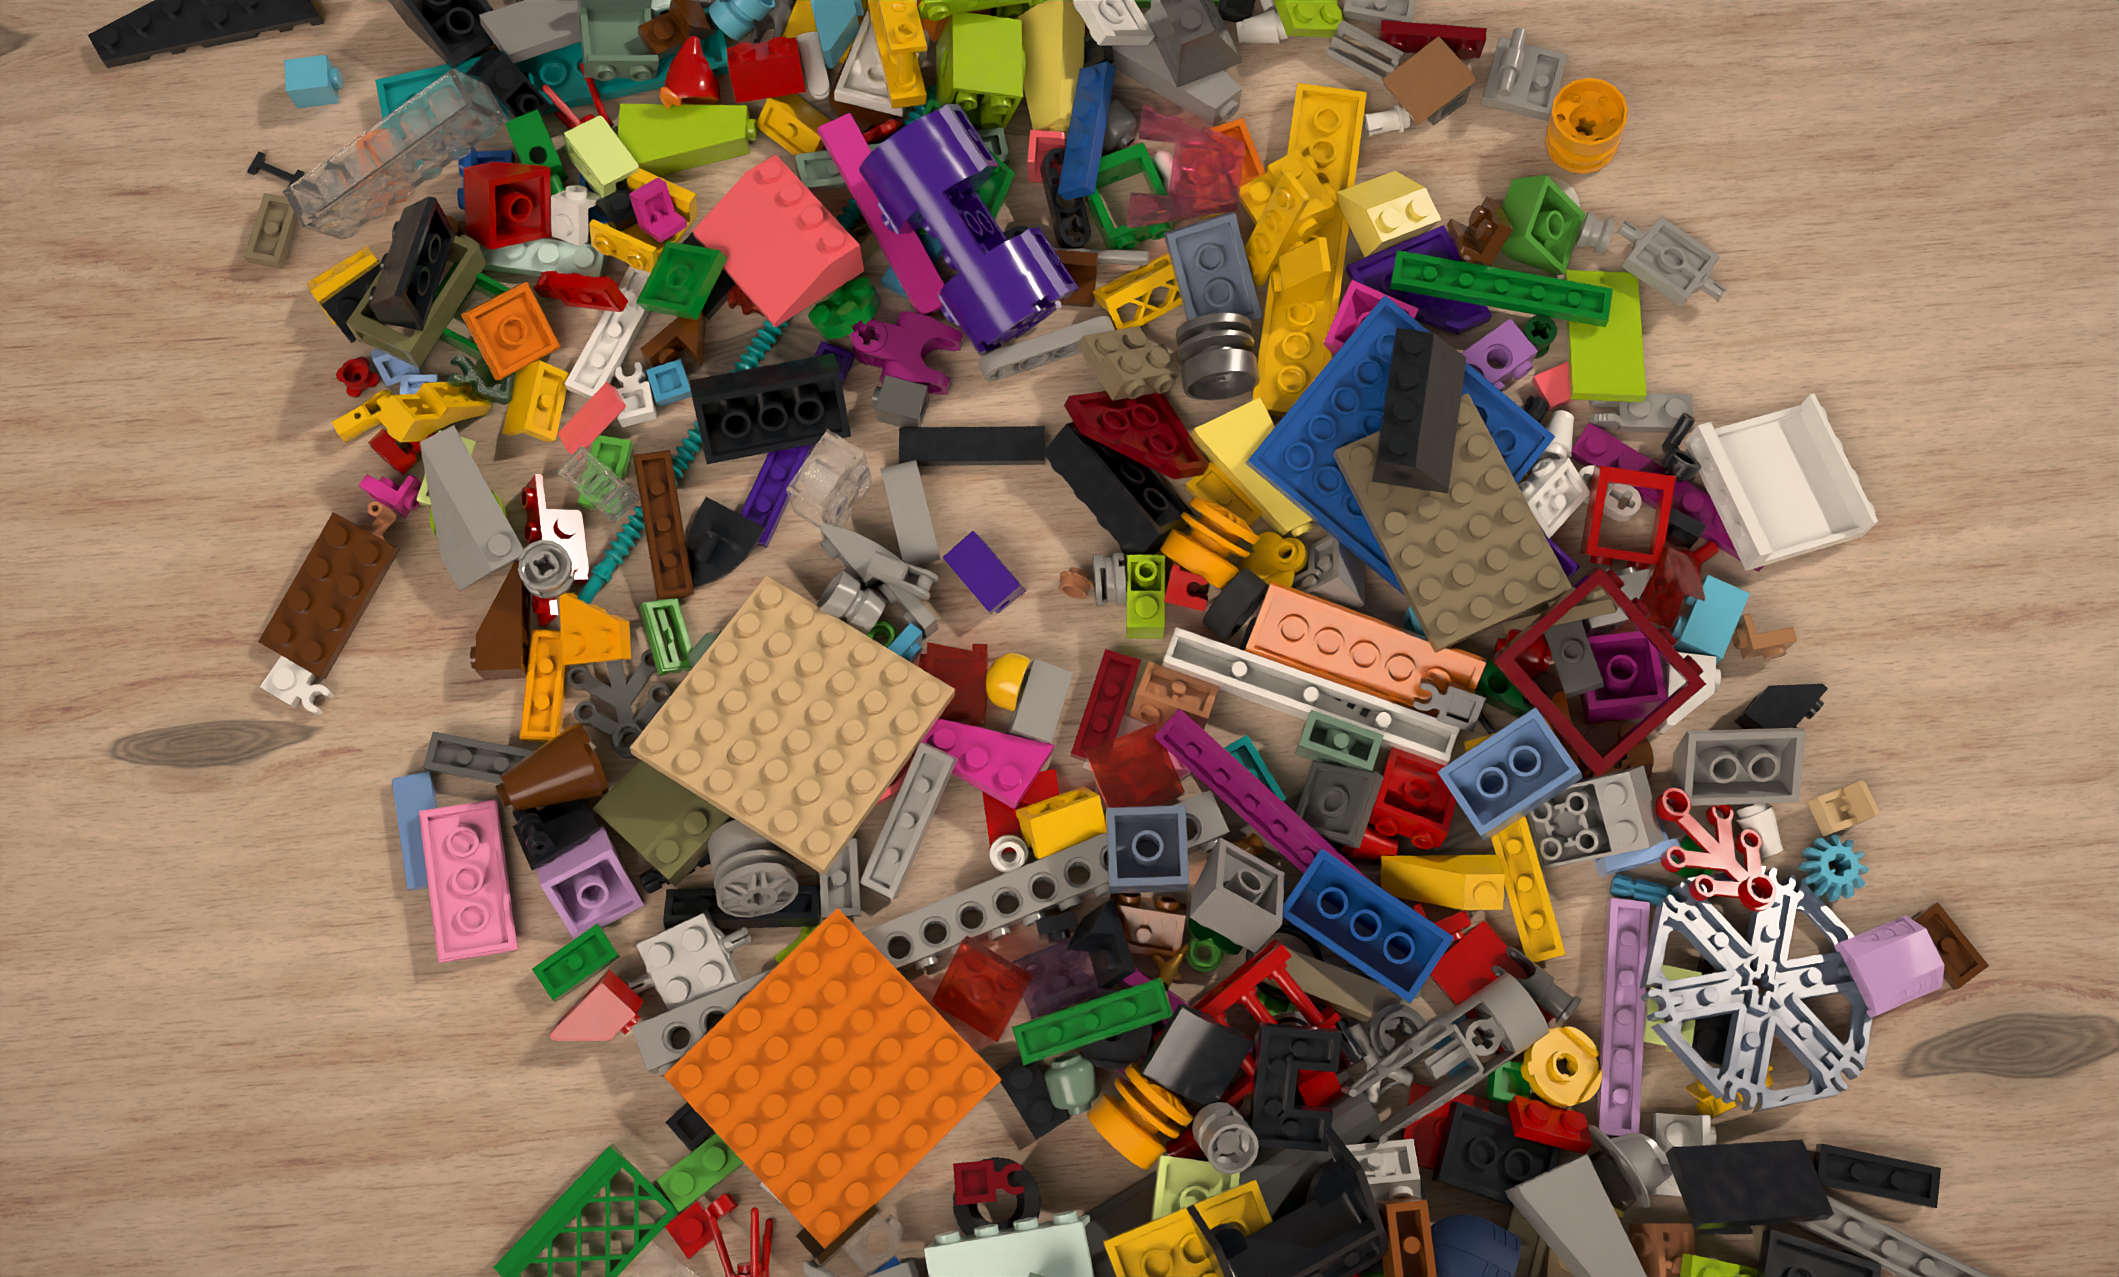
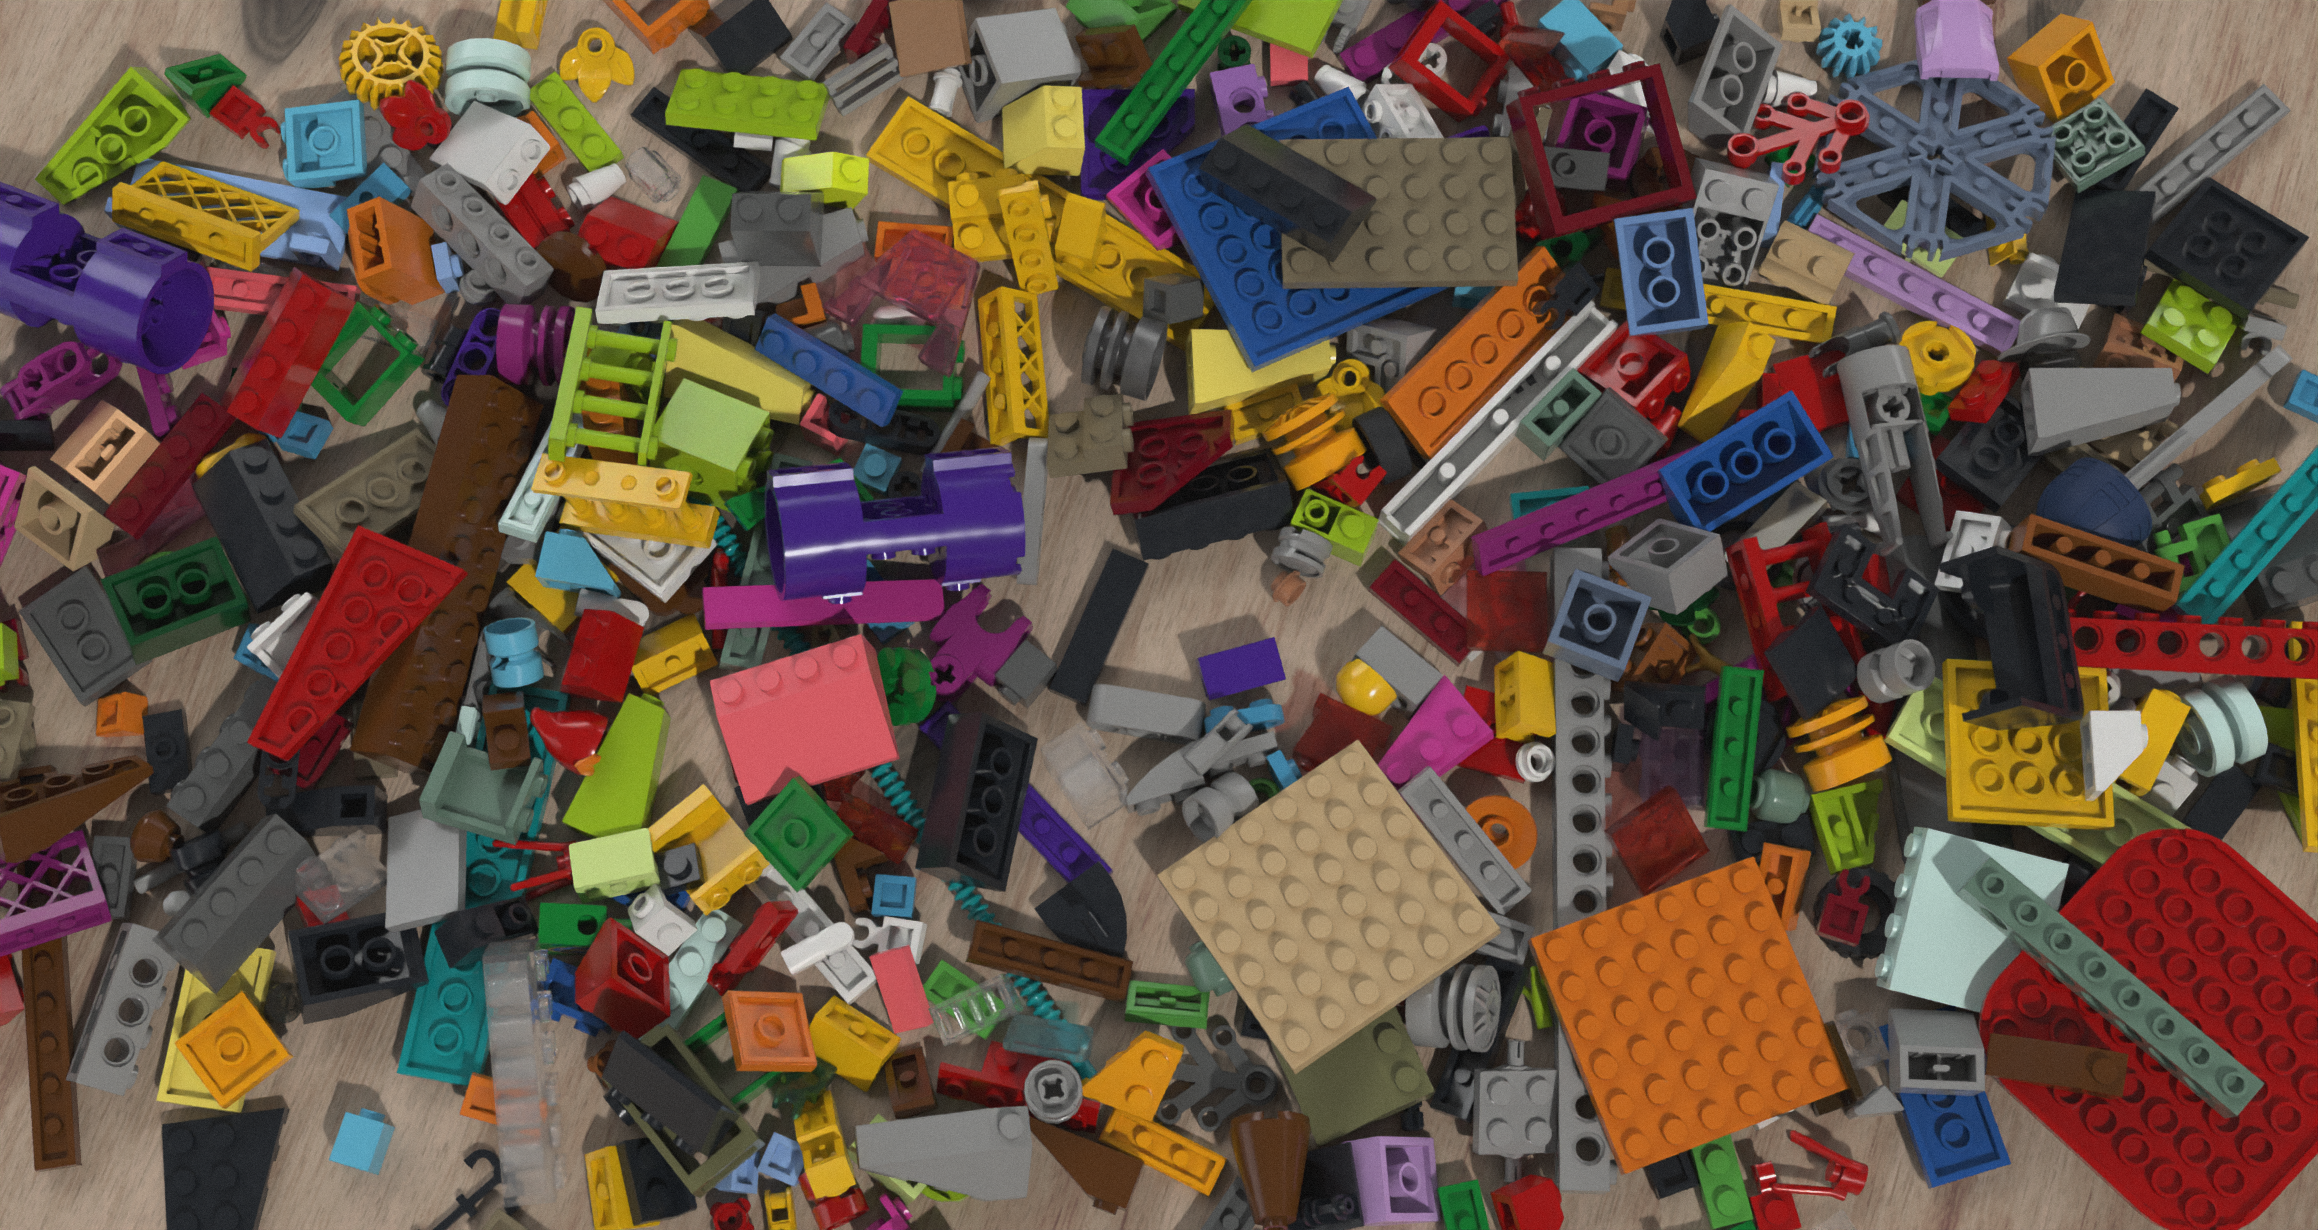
camera: 65 degrees left, 0 degrees up
dark pink bracket [629,177,687,242] -> none
sand blue plate [1163,212,1262,321] -> none
none -> orange panel [775,282,827,329]
none -> neon yellow slope [780,152,869,210]
none -> white bar [780,922,855,976]
none -> clear red plate [835,792,919,864]
none -> medium azure plate [853,443,903,496]
none -> reddish brown slope [884,1046,938,1119]
none -> light grey slope [955,8,1081,123]
none -> clear light blue slope [1002,1014,1094,1063]
none -> dark grey panel [1143,273,1204,324]
none -> dark azure plate [1204,699,1285,734]
none -> orange dish [1465,795,1538,869]
none -> tan bracket [1758,220,1855,305]
none -> orange slope [1759,842,1811,931]
none -> lime wing [1808,778,1883,875]
none -> light orange slope [2007,14,2115,124]
none -> sand green tile [2051,97,2145,193]

